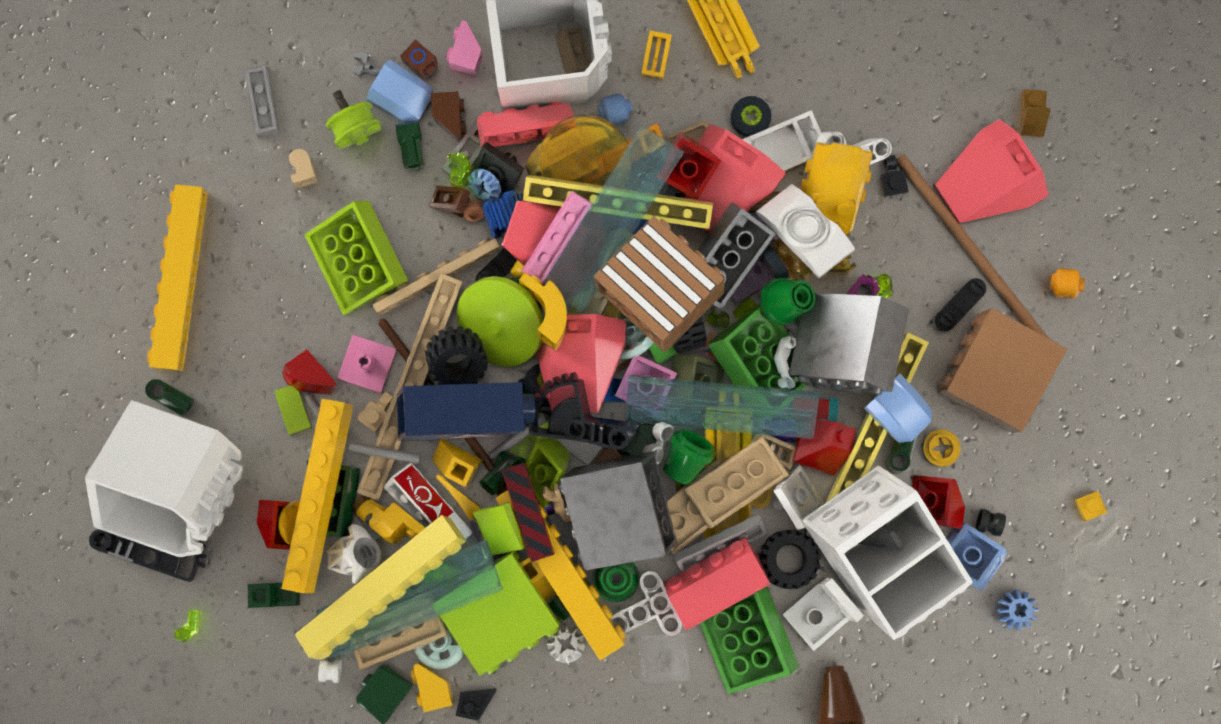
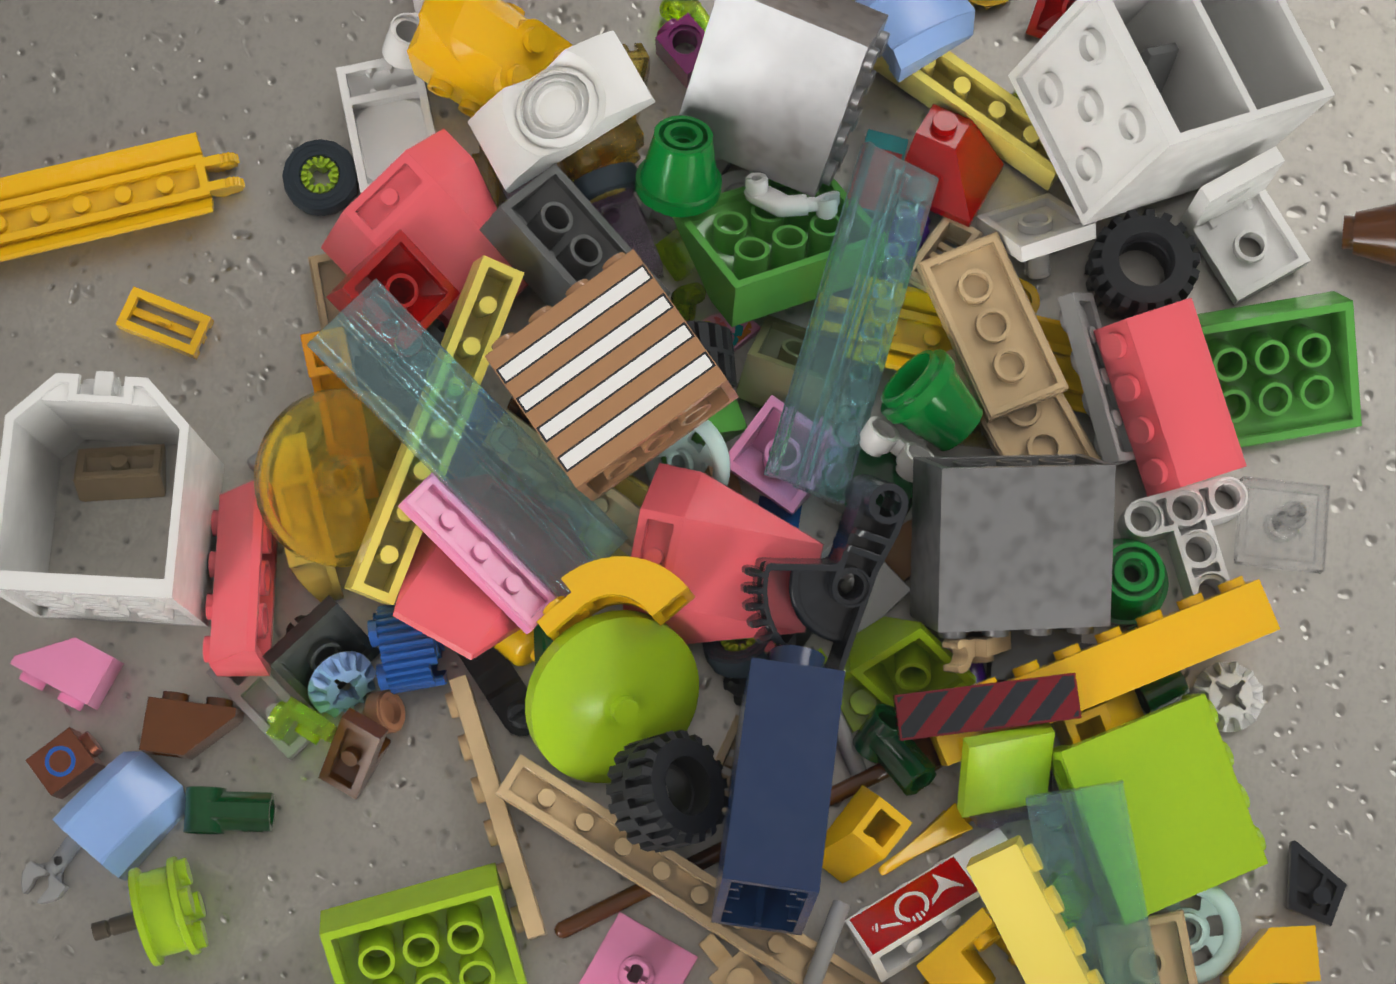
camera: 75 degrees left, 5 degrees down
medium blue head [597,93,632,126] -> none
dark green piece [886,436,918,474] -> none

